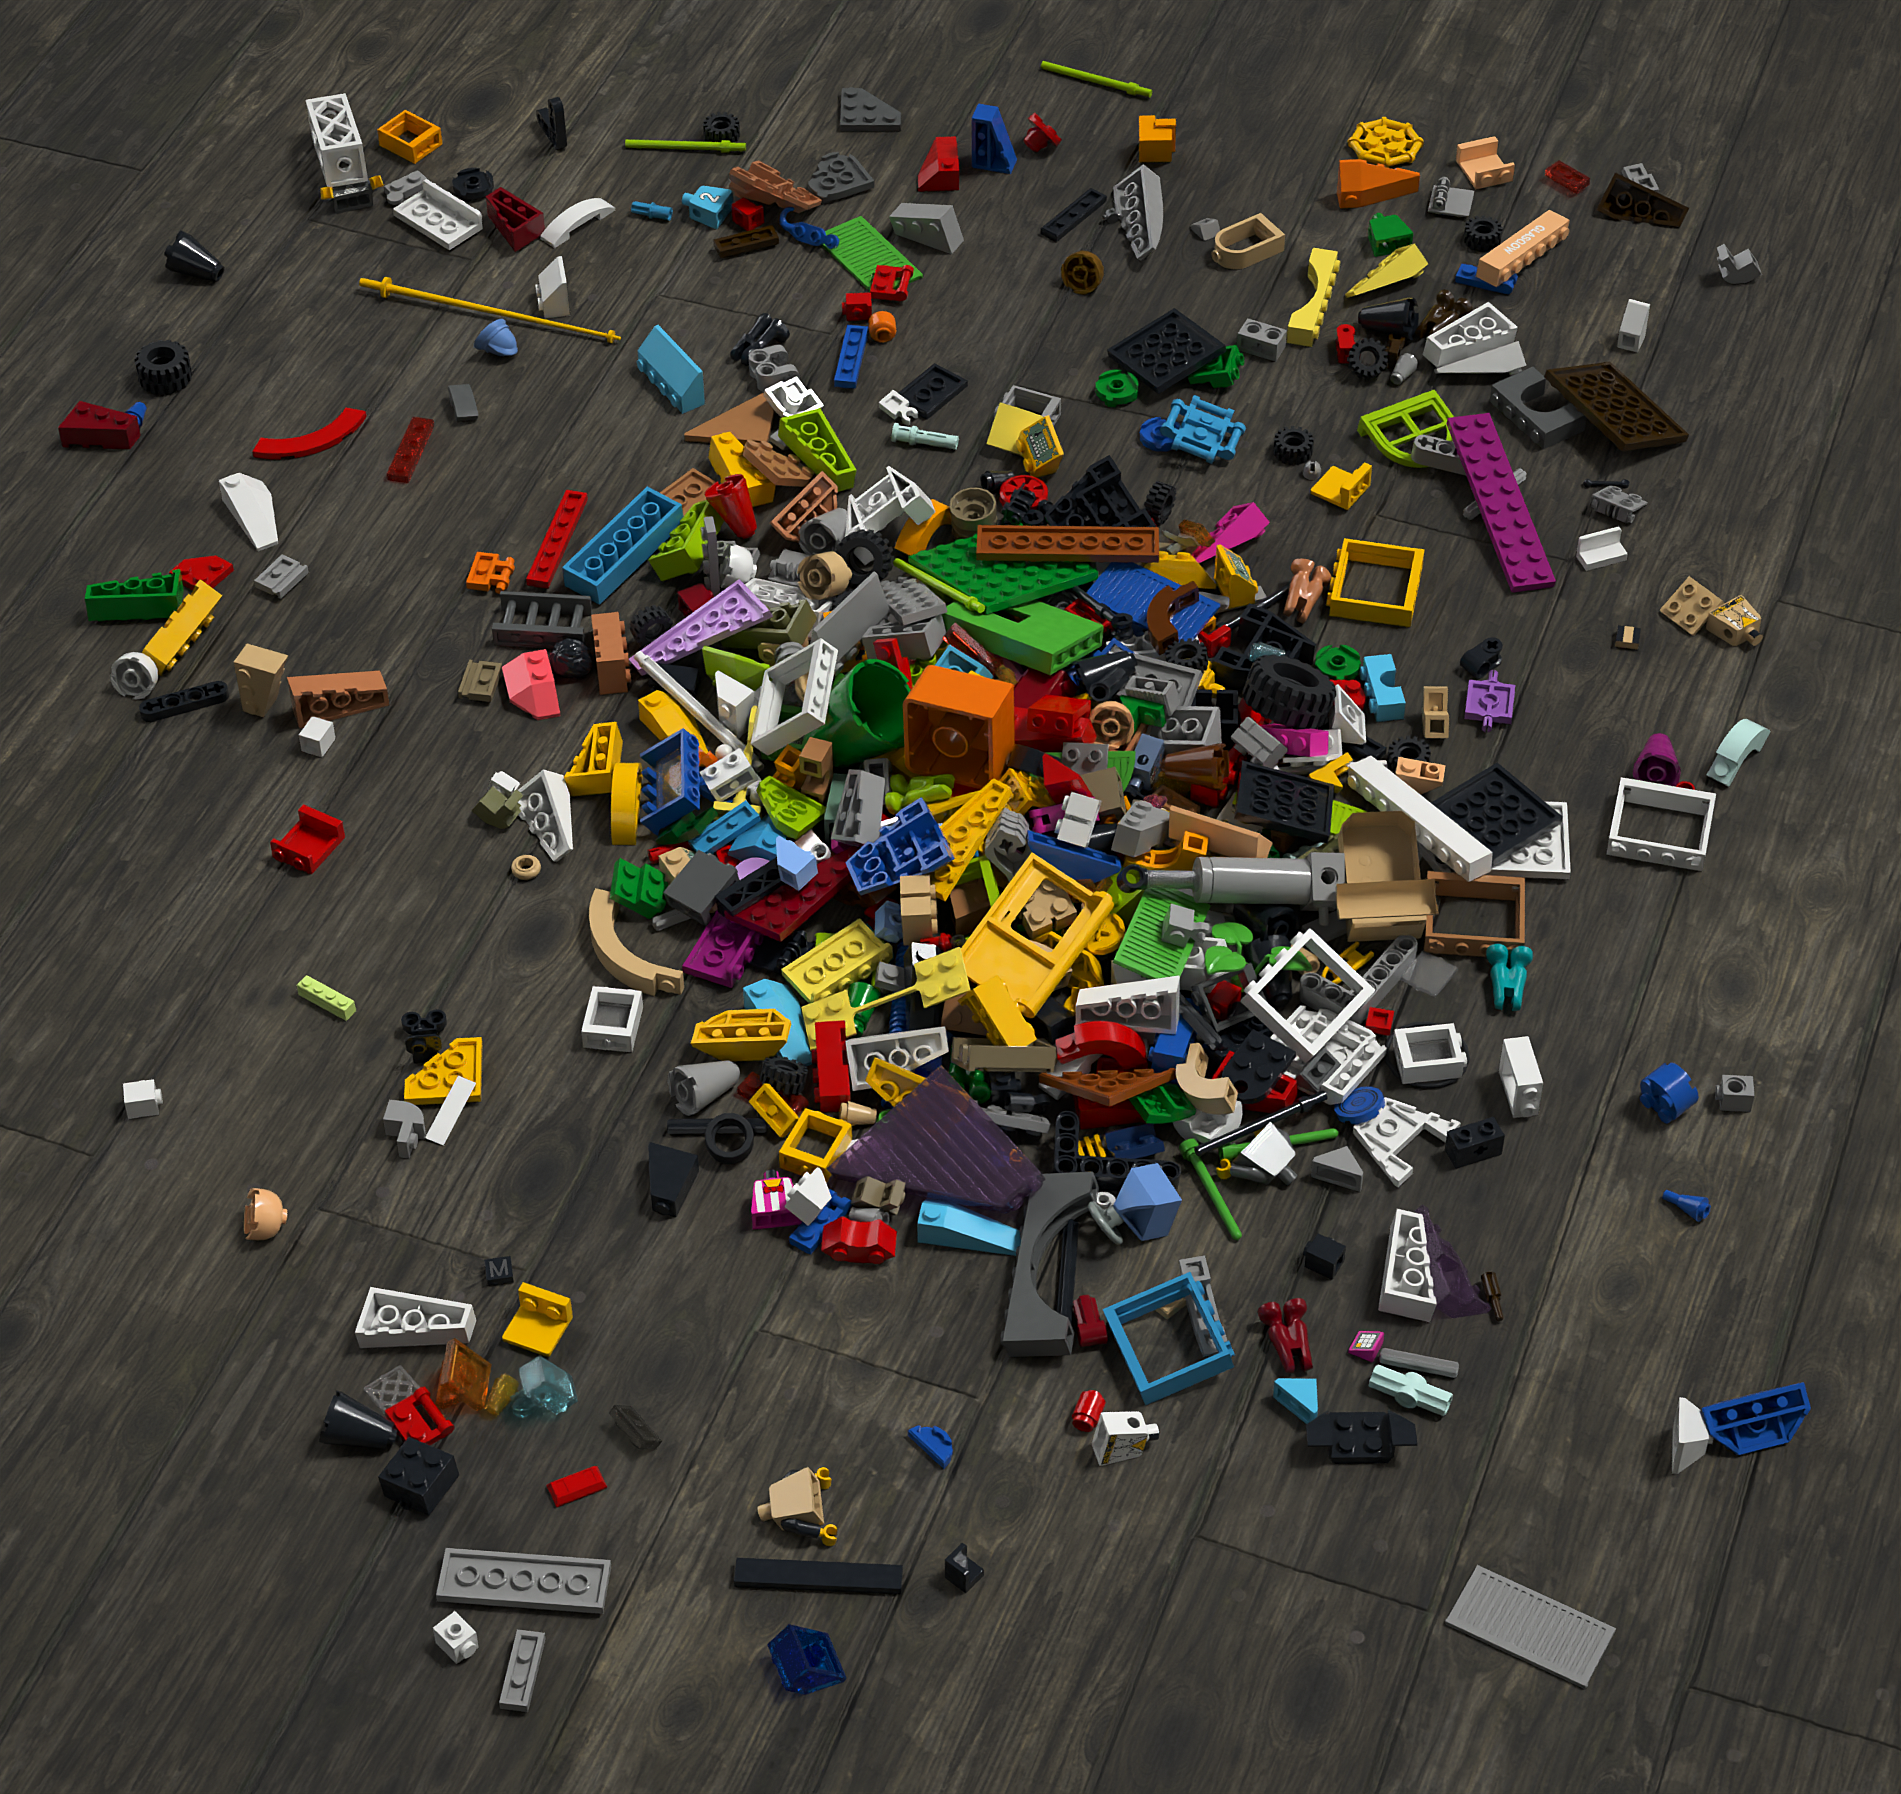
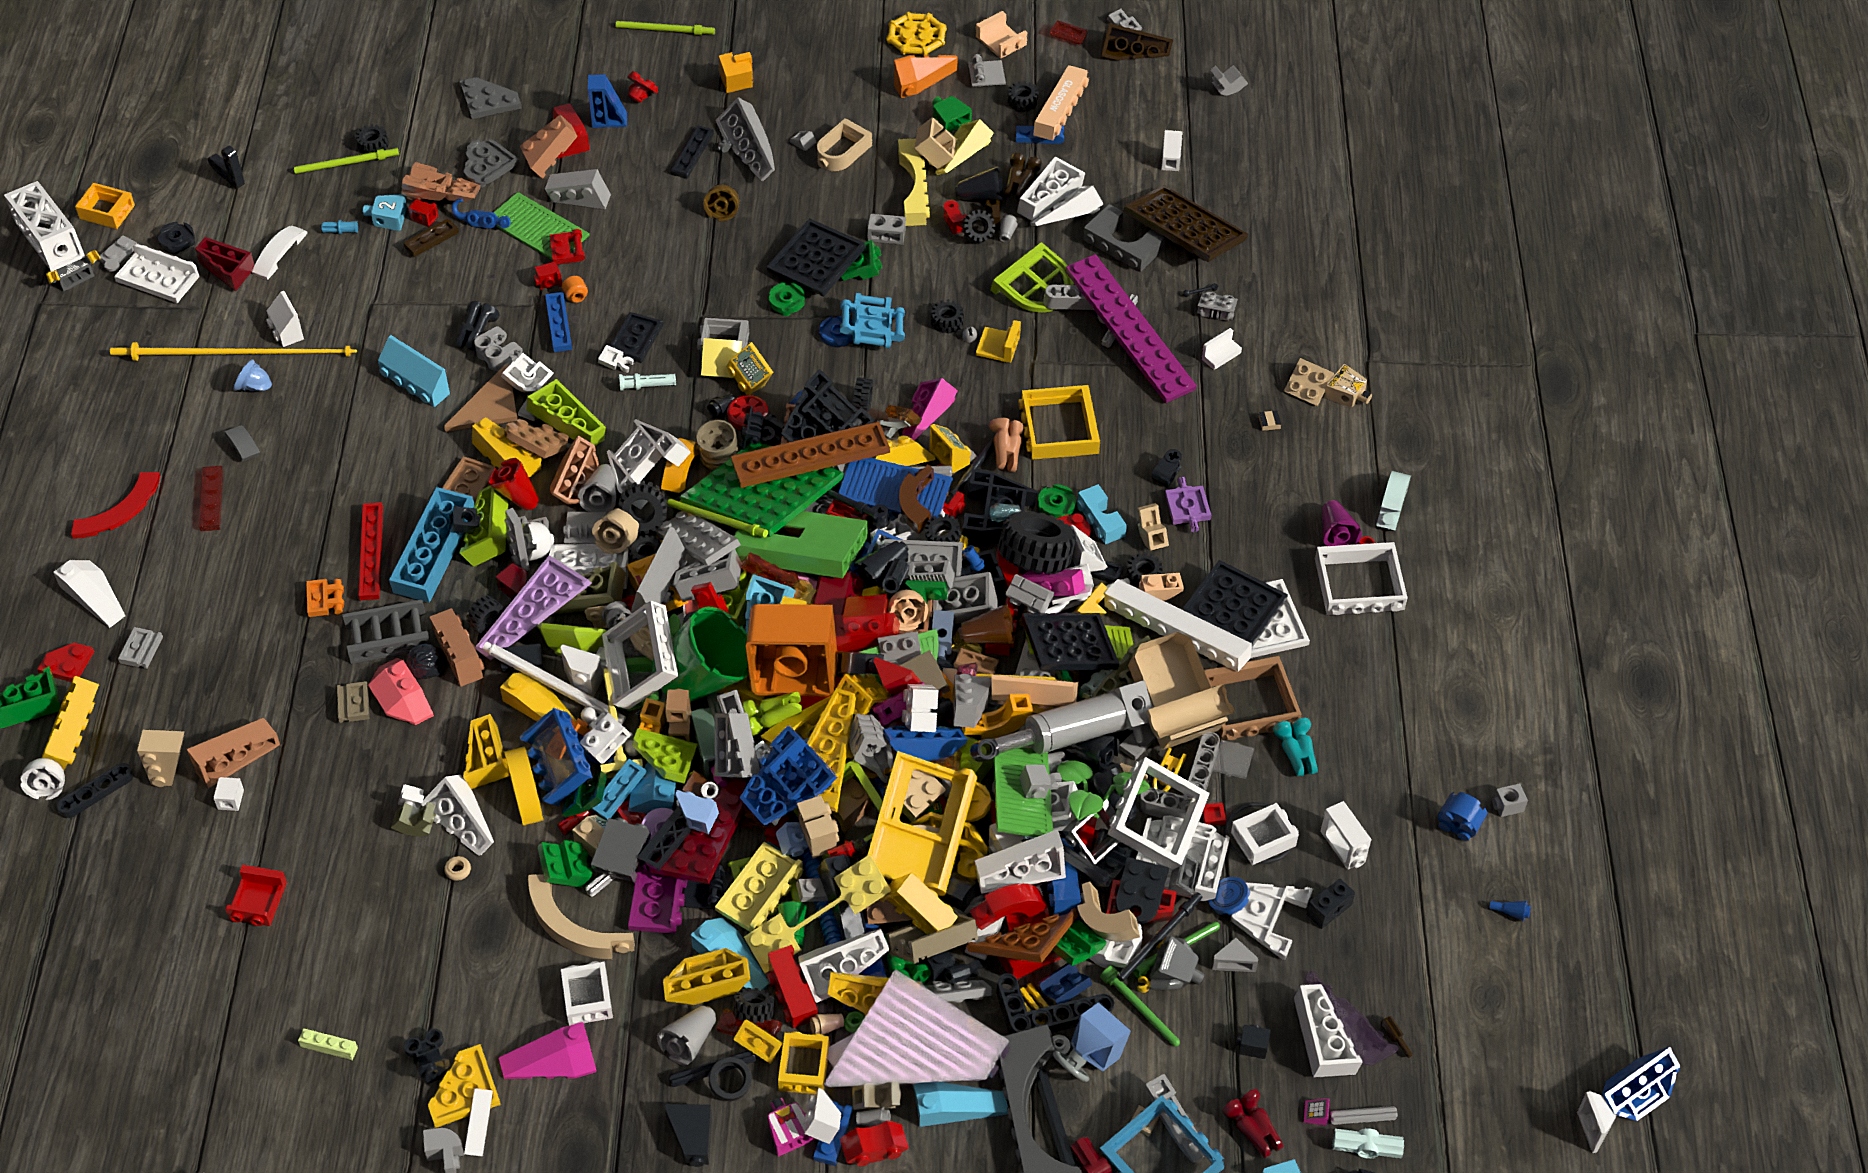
camera: 20 degrees left, 5 degrees up
none -> black brick [449,506,480,534]
none -> dark pink wedge [499,1022,597,1079]
none -> nougat wedge [520,115,577,179]
none -> tan piece [915,117,956,170]
none -> blue pin [962,546,984,572]

